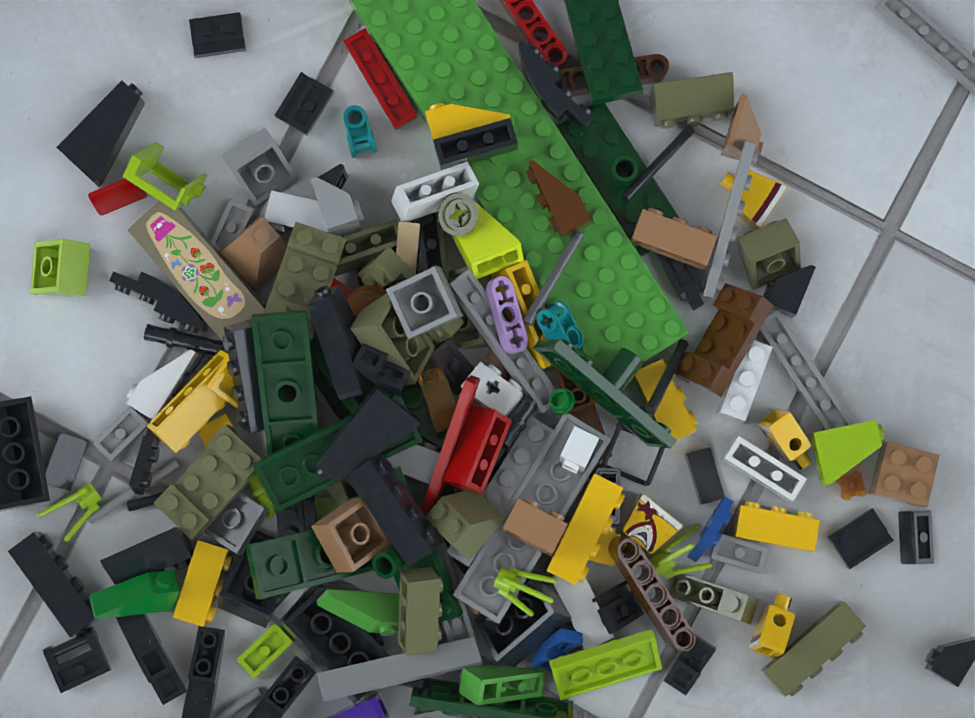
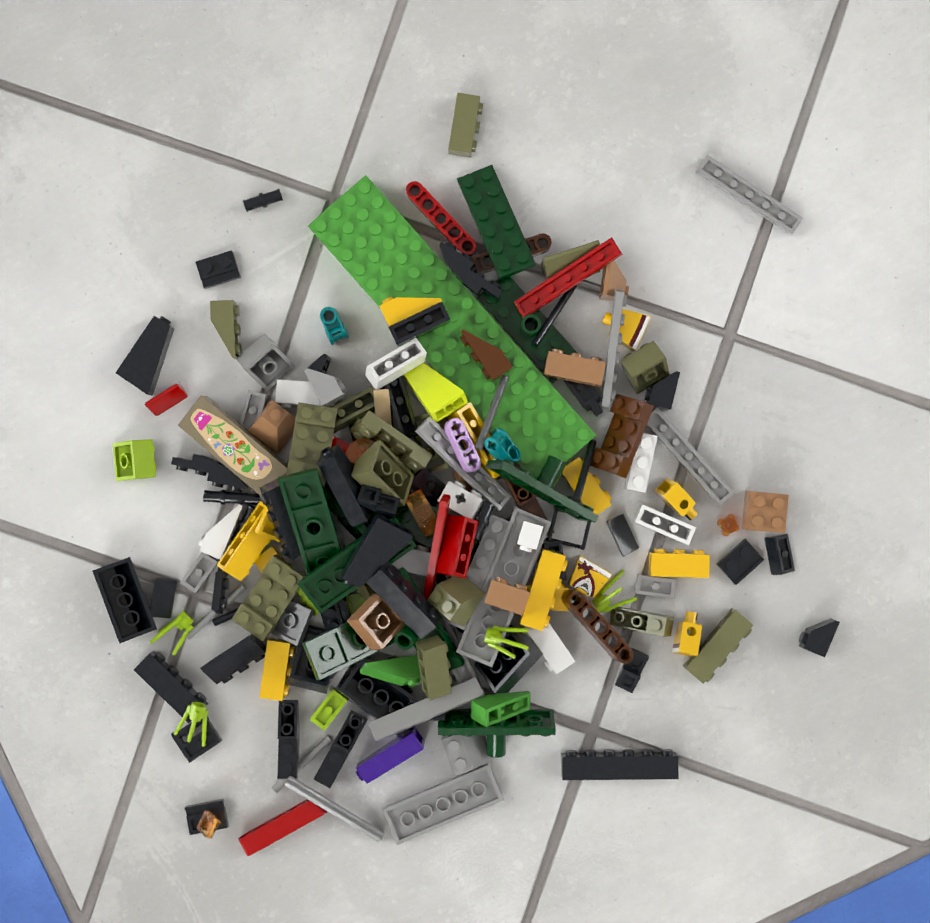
camera: 15 degrees left, 5 degrees up
green slope [89,570,180,619] -> none
black slope [116,614,187,705] -> none
lime panel [122,142,208,211] -> none
black plate [274,72,334,136] -> none
red plate [343,28,418,131] -> none
light grey slope [386,266,463,339] -> none
olive gear [437,193,478,236] -> none
blue slope [530,628,583,671] -> none
green plate [549,388,575,415] -> none
lime plate [549,629,662,700] -> none
black plate [591,580,644,635] -> none
blue wing [687,497,734,562] -> none
lime slope [809,419,884,486] -> none
none -> lime plant [174,702,209,747]
none -> olive slope [210,300,242,359]
none -> red tile [514,237,623,318]

